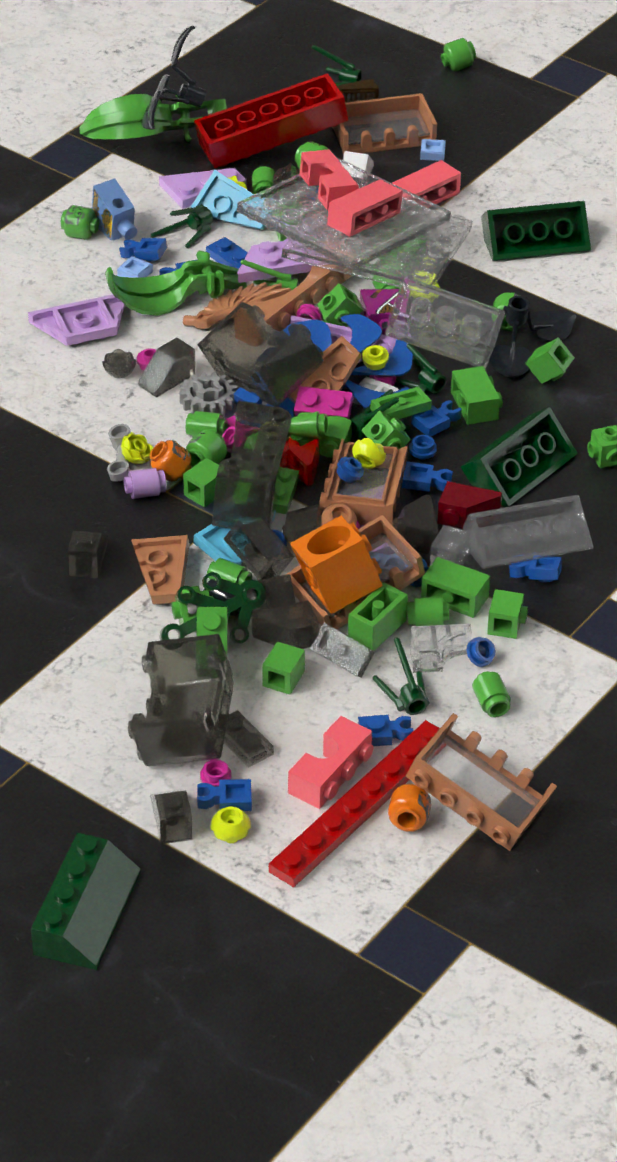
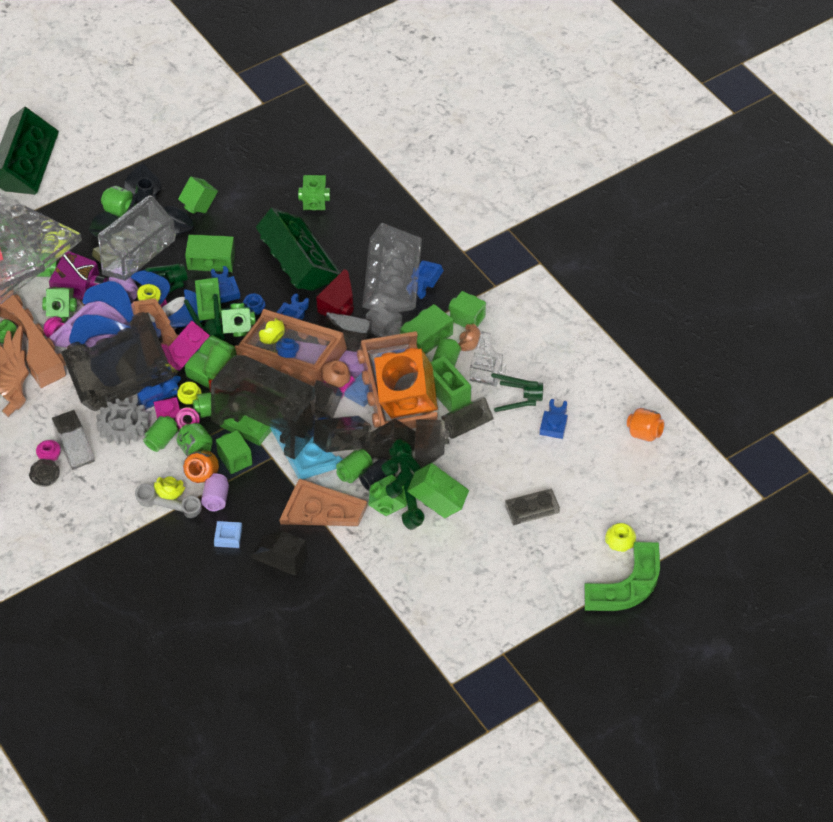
camera: 70 degrees left, 10 degrees up
dark green slope [31,833,140,970] -> none
clear smoke windscreen [128,634,234,767] -> none
clear smoke slope [150,789,192,844] -> none
blue plate [197,779,252,811] -> none
dark pink plate [200,759,232,787] -> none
bright green brick [262,641,305,695] -> none
red plate [269,720,446,888] -> none
coral arch [288,716,374,809] -> none
window [406,713,557,851] -> none
blue plate [466,637,496,667] -> none
bright green brick [472,671,511,717] -> none
none -> light blue tile [214,521,243,548]
none -> nougat plate [458,324,481,351]
none -> bright green plate [584,542,660,611]

